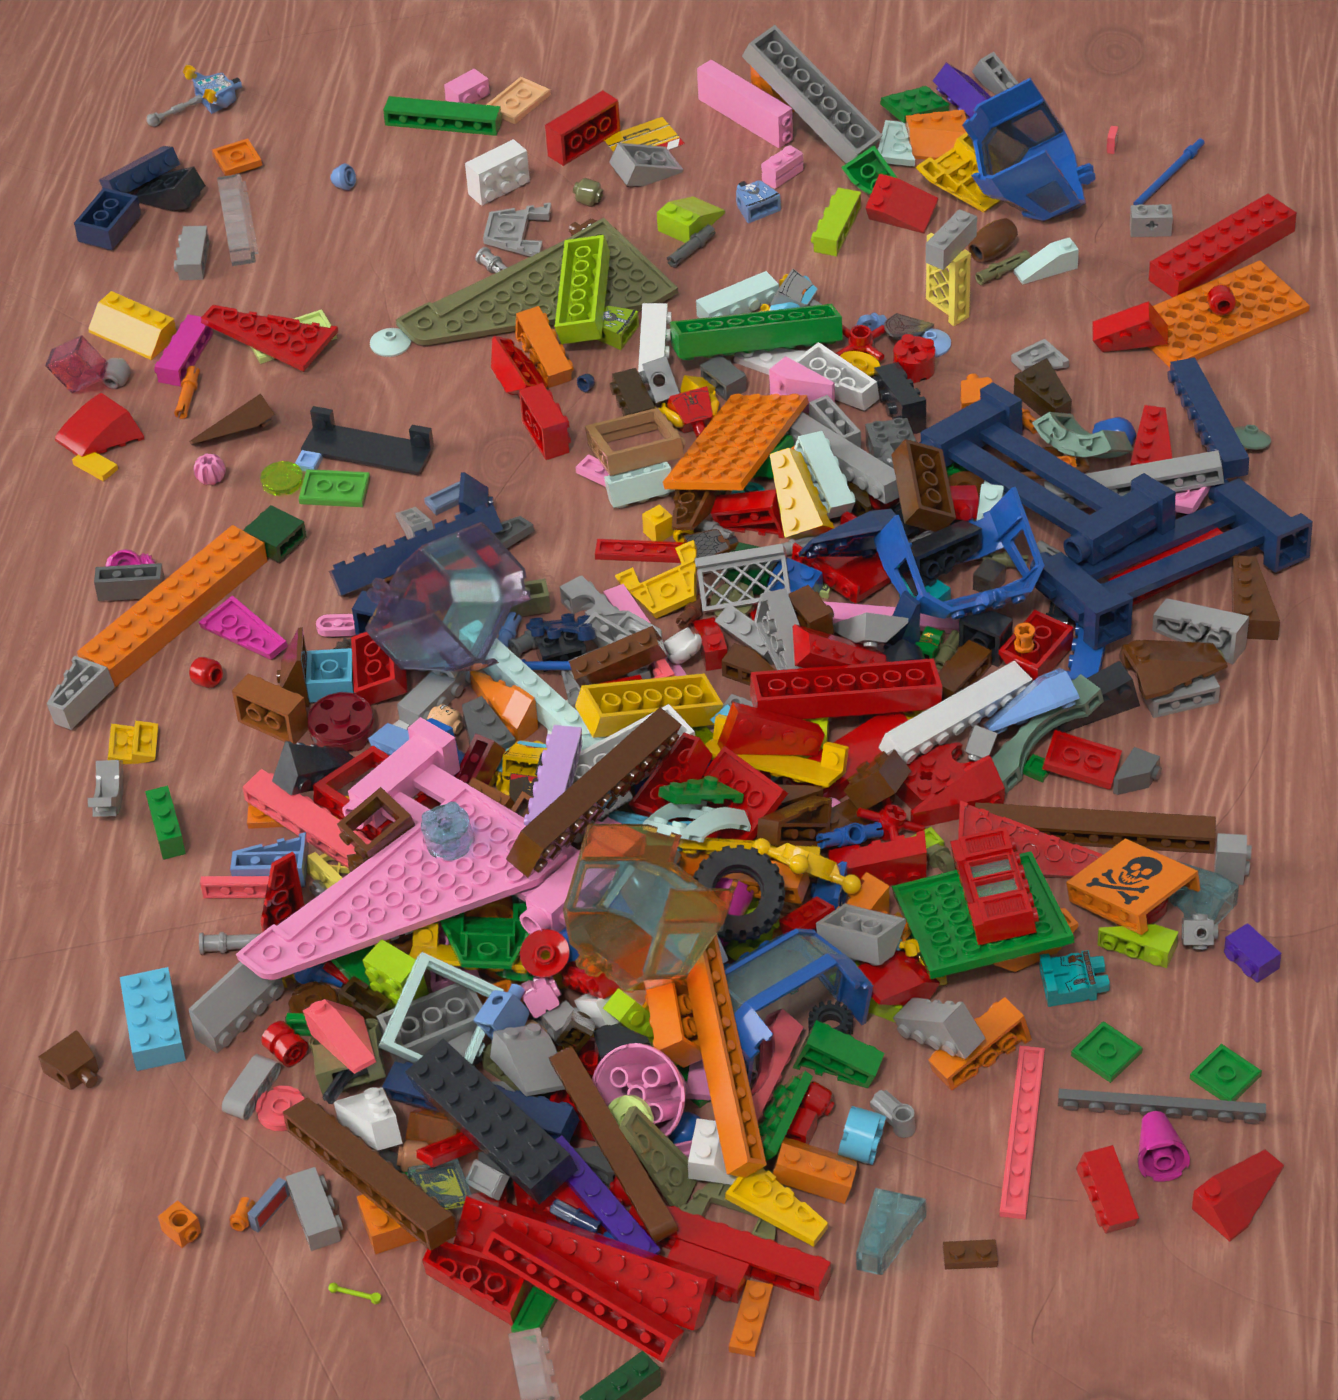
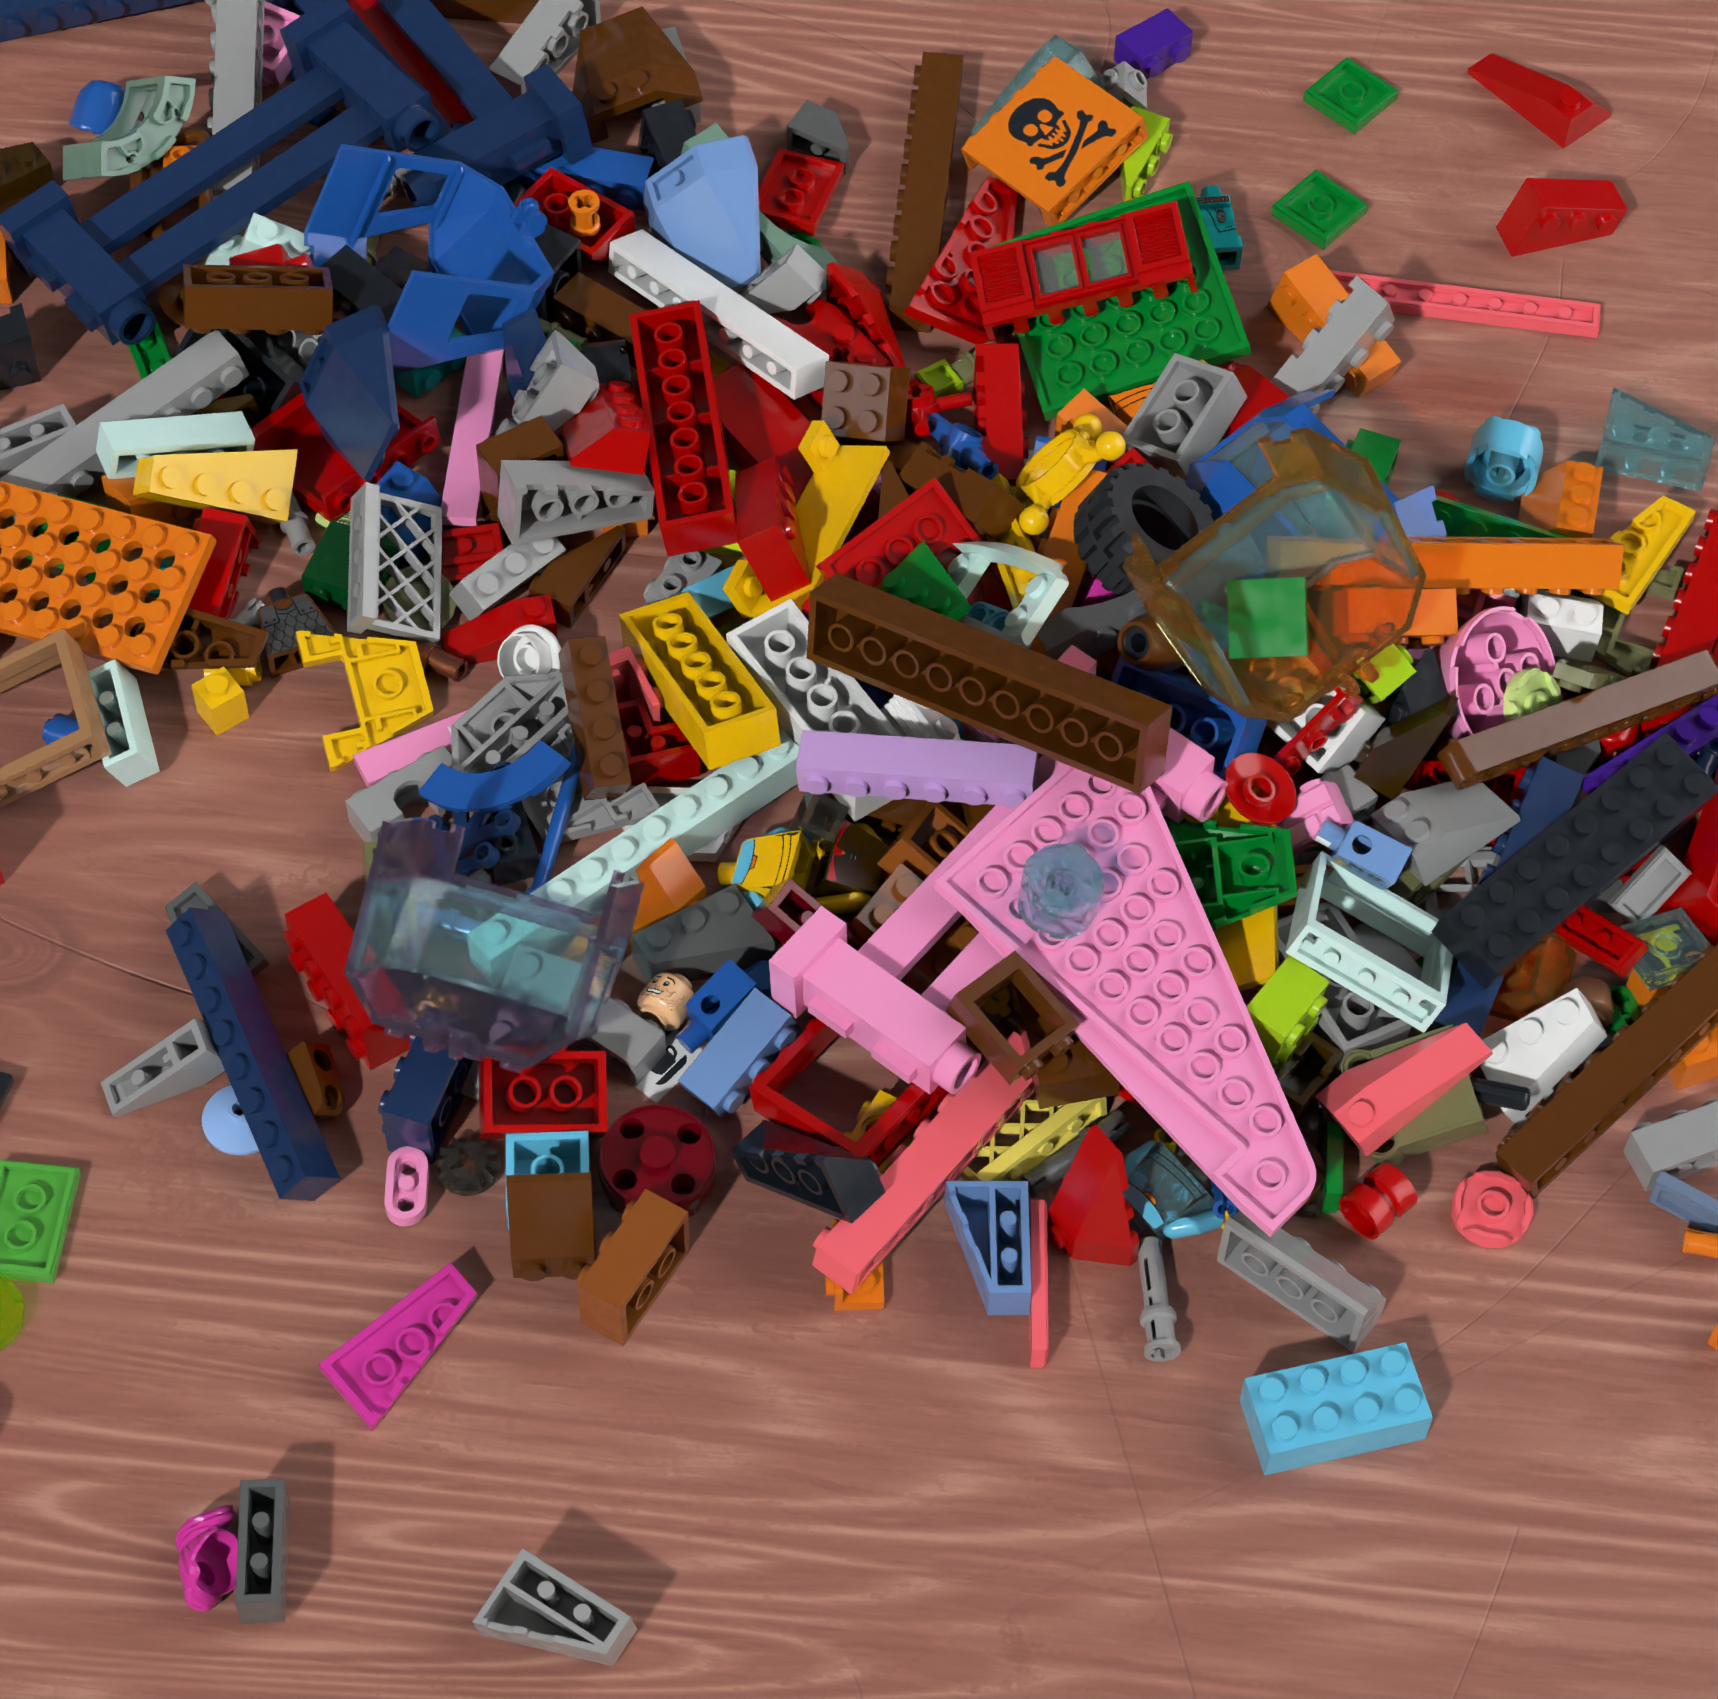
camera: 95 degrees left, 10 degrees up
reddish brown torso [38,1030,99,1090] -> none
orange brick [77,525,268,687] -> none
light grey arch [88,760,123,817] -> none
yellow slope [107,720,158,764] -> none
green brick [145,785,186,860] -> none
red head [189,657,223,688] -> none
light grey beam [222,1054,281,1120] -> none
dark green brick [243,505,307,562] -> none
sand blue tile [424,481,460,515] -> none
dark blue slope [459,472,494,514] -> none
bright pink plate [576,454,609,487] -> none
red tile [595,539,684,563] -> none
dark grey brick [865,418,916,469] -> none
light grey piece [870,1090,916,1138] -> none
reddish brown plate [943,1239,998,1270] -> none
dark grey plate [1058,1088,1266,1124] -> none
red wedge [1130,405,1172,466] -> none
dark pink cone [1137,1111,1190,1182] -> none
light grey brick [1214,833,1252,885] -> none
none -> blue tile [417,740,571,814]
none -> green tile [1226,577,1309,659]

